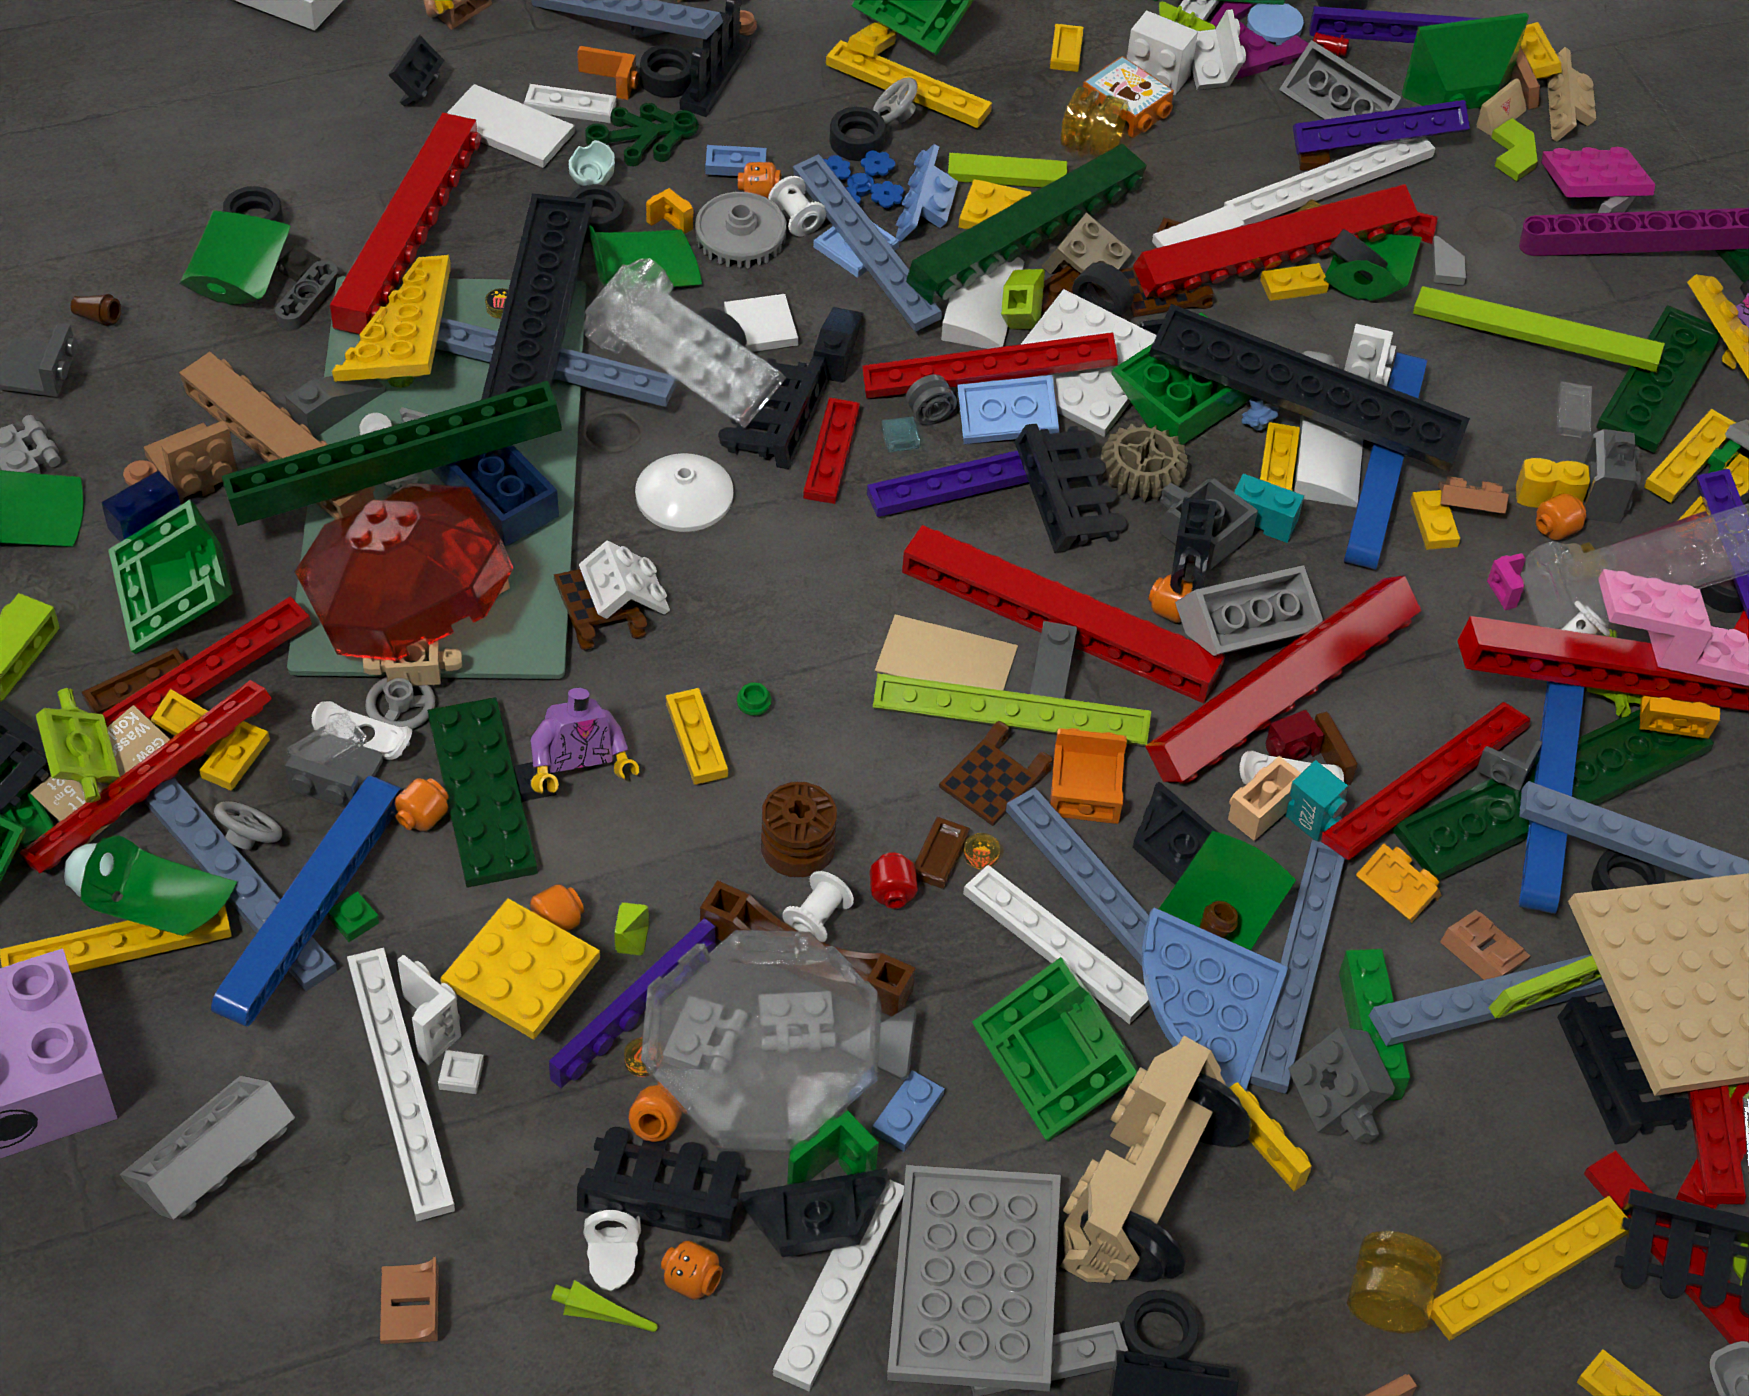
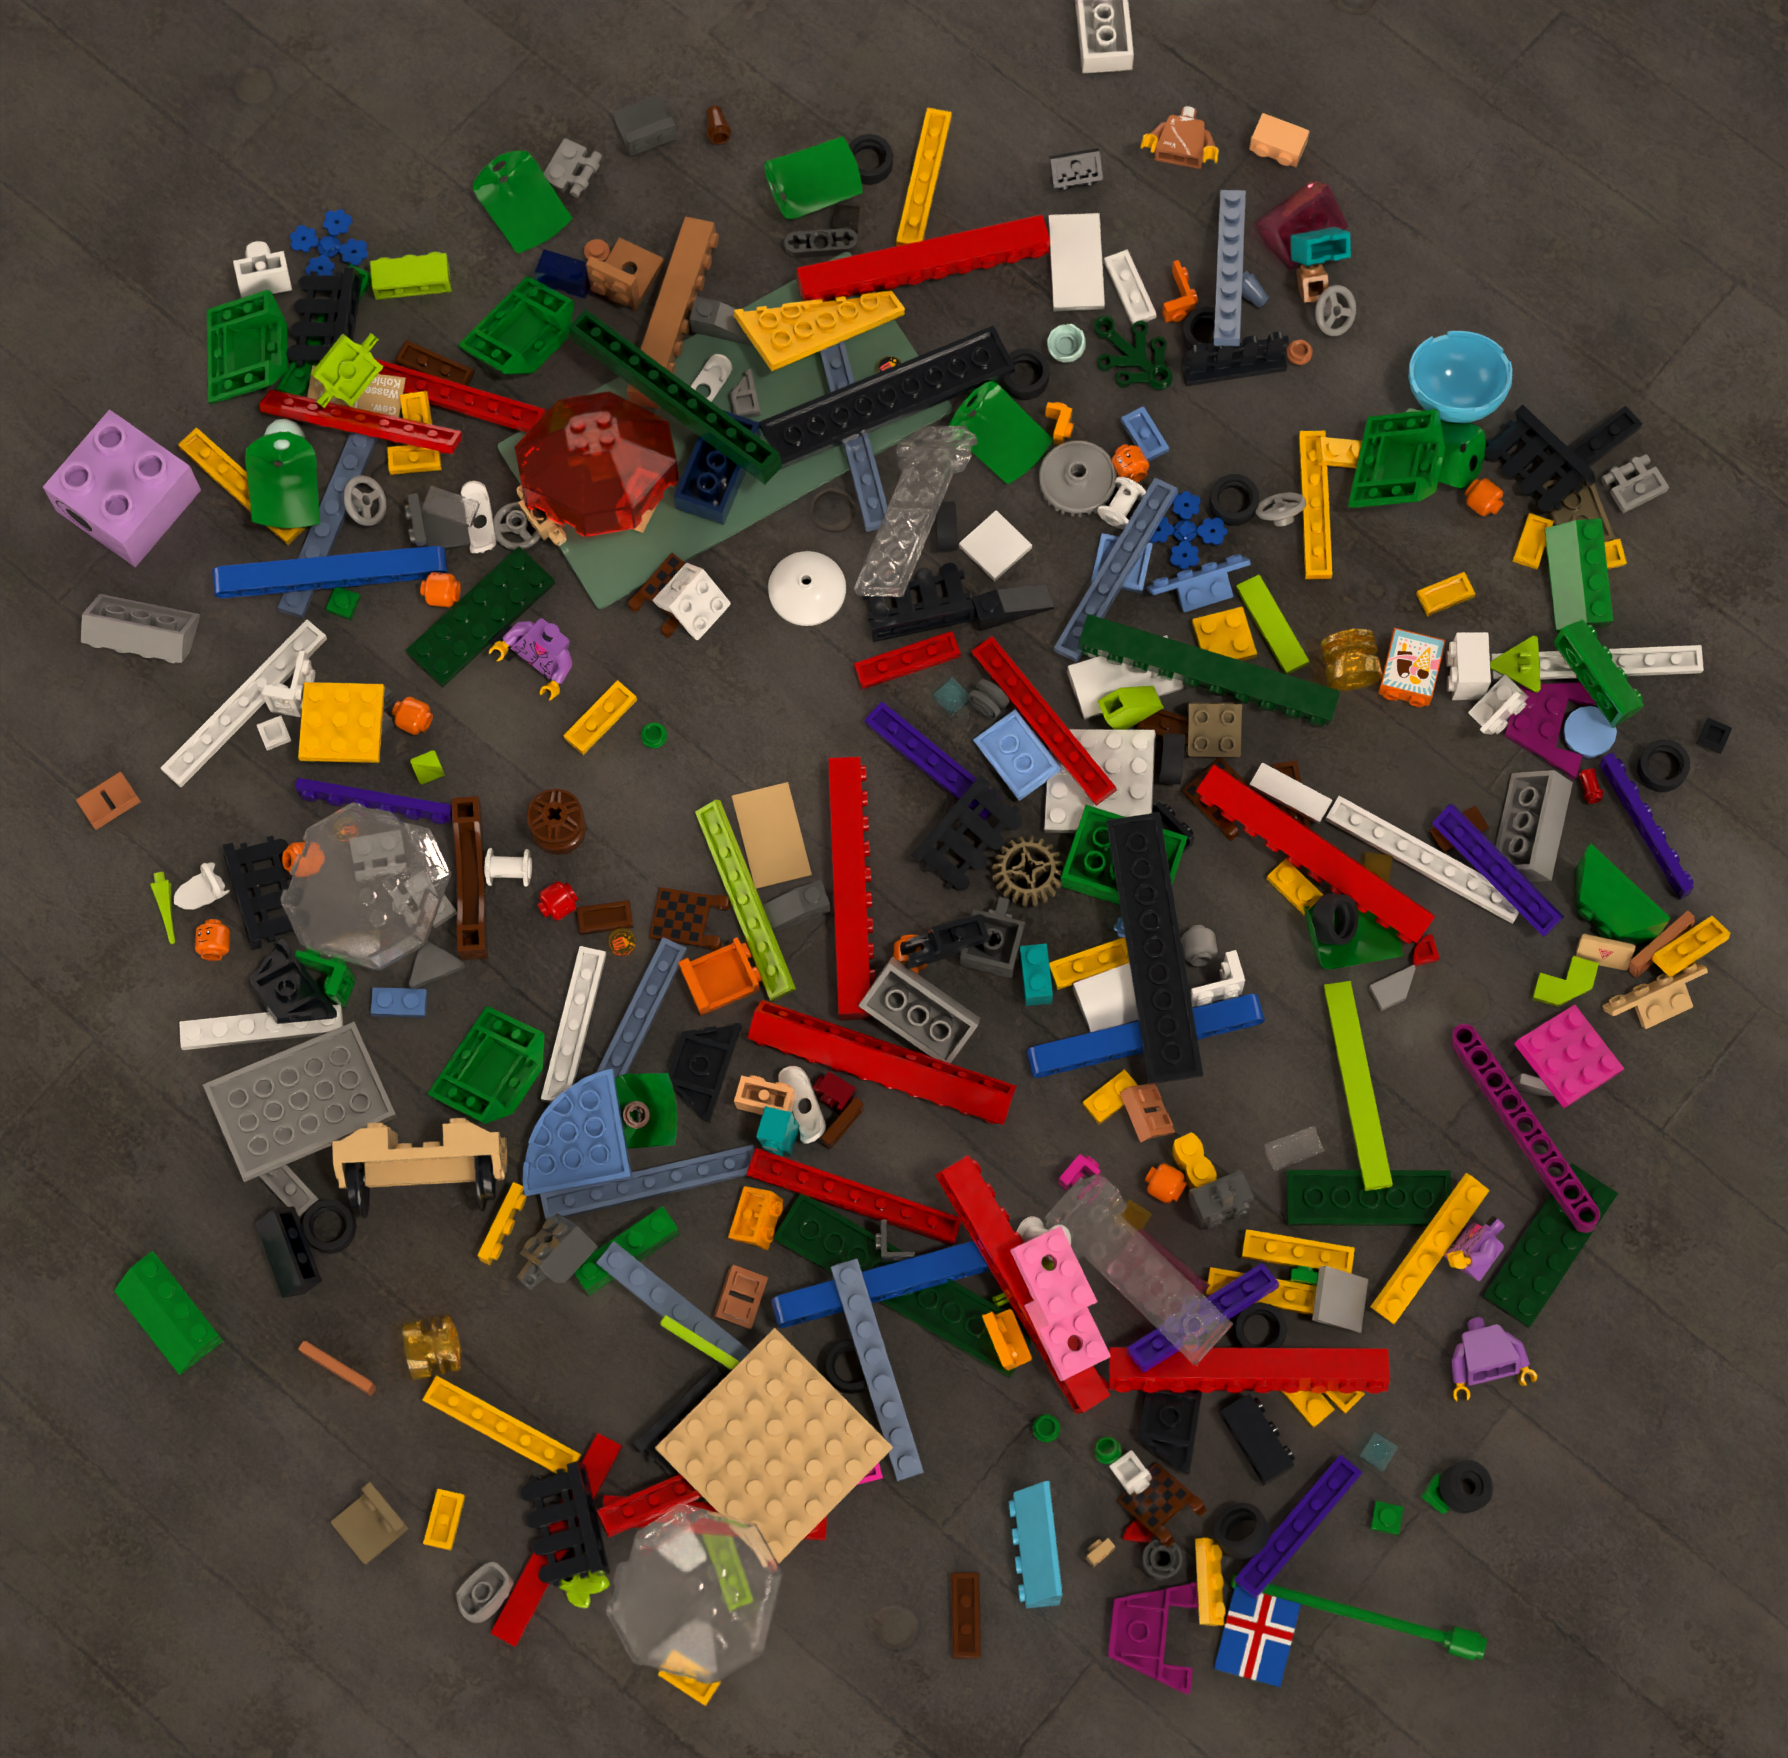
camera: 65 degrees right, 20 degrees up
none -> yellow plate [896,108,952,246]

